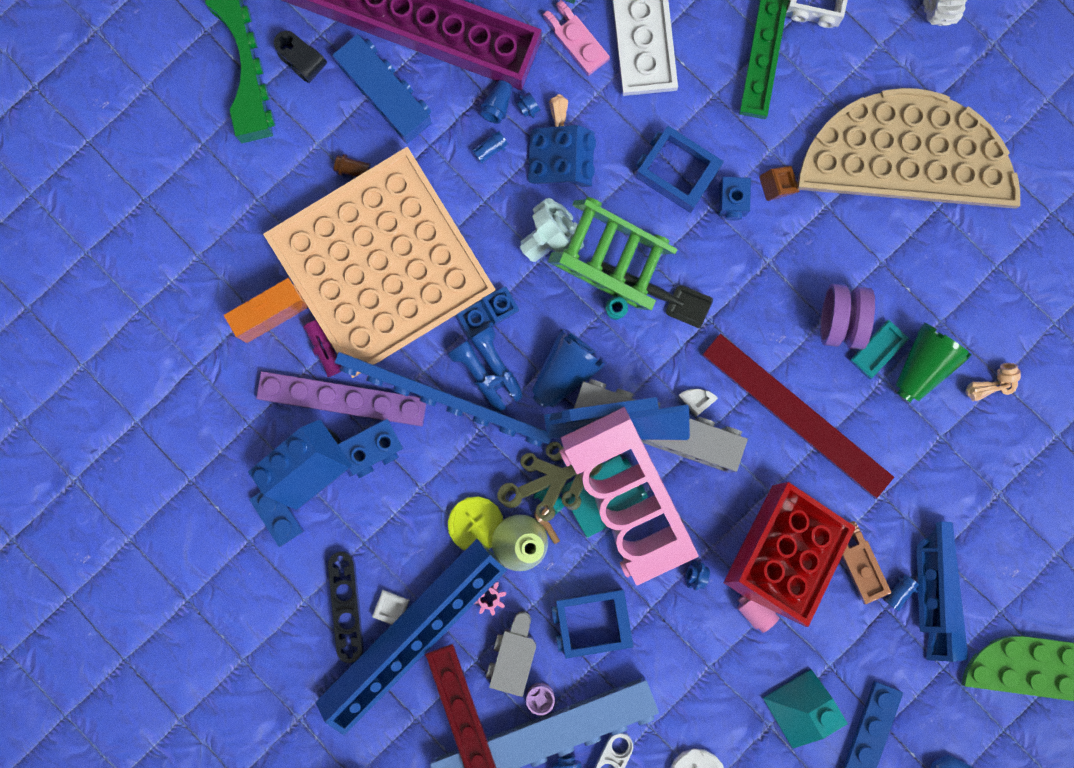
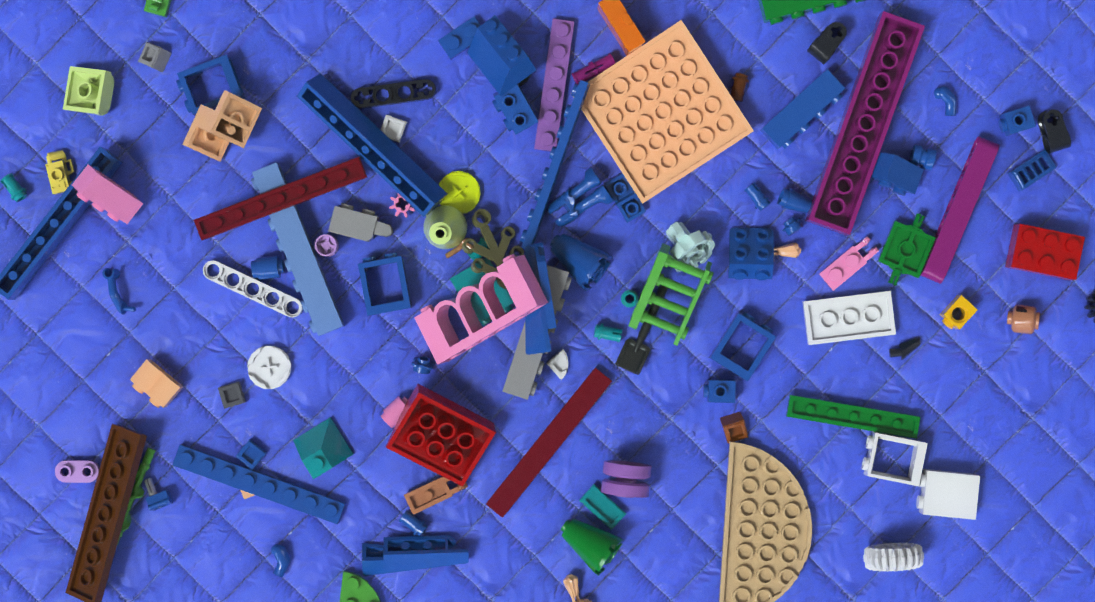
camera: 85 degrees right, 5 degrees up
none -> teal pin [594,323,622,342]

